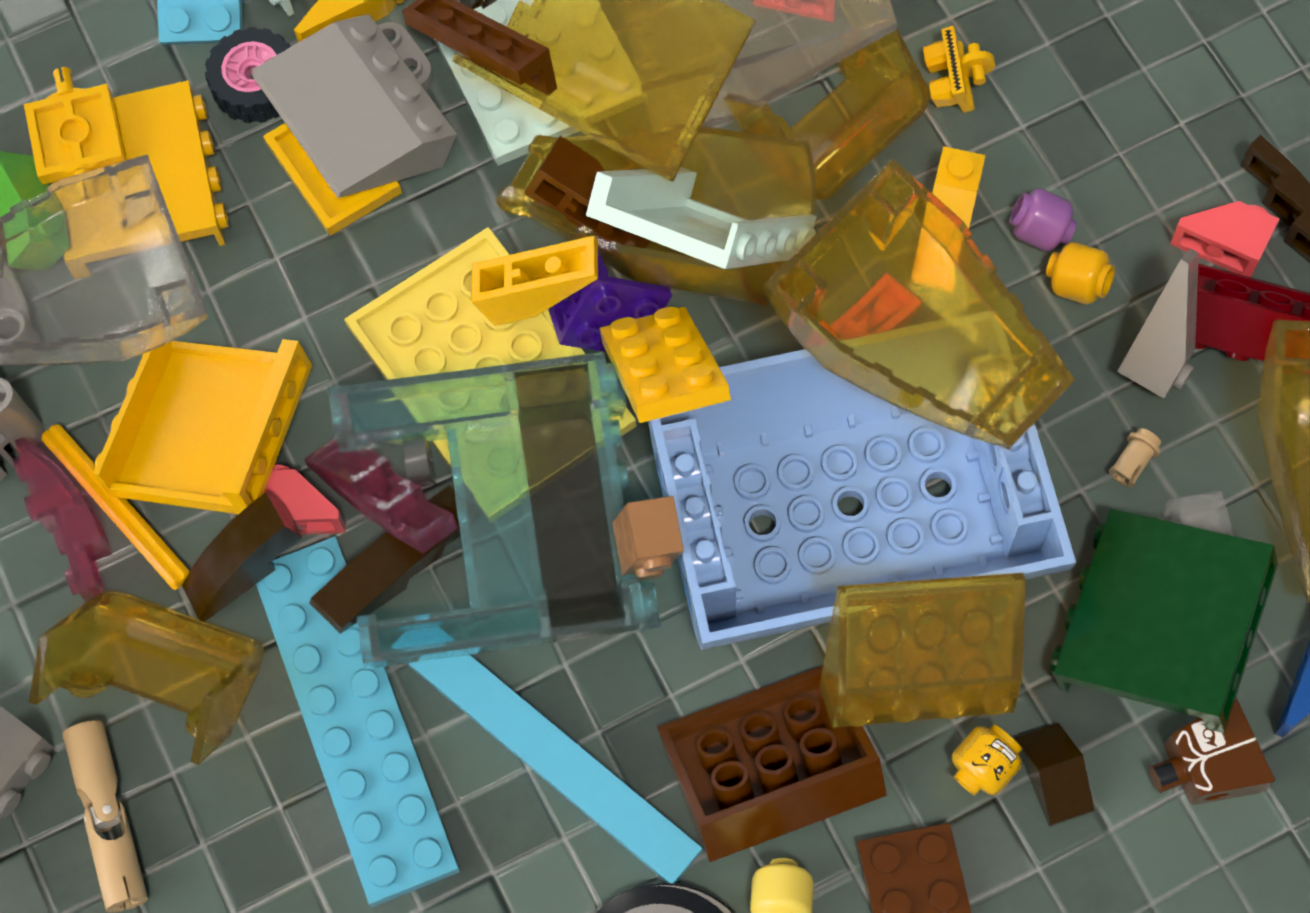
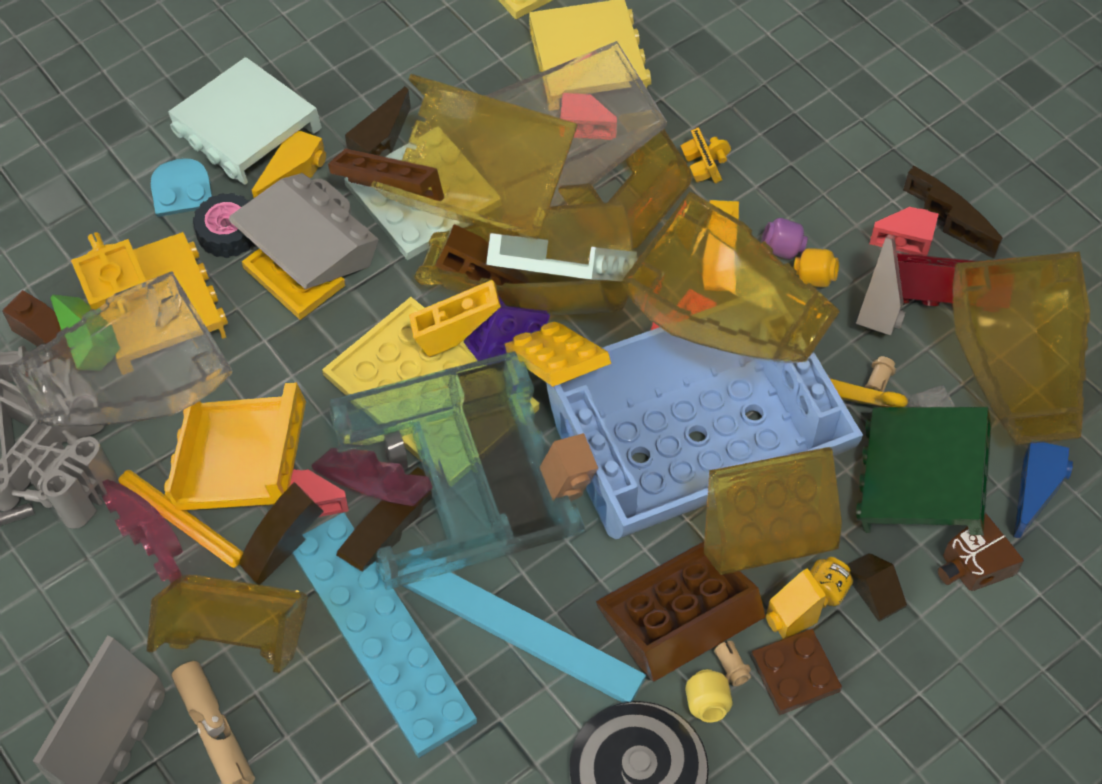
camera: 15 degrees left, 10 degrees down
none -> tan pin [714,641,751,686]
none -> yellow slope [766,568,826,639]
none -> yellow plant [828,375,908,407]

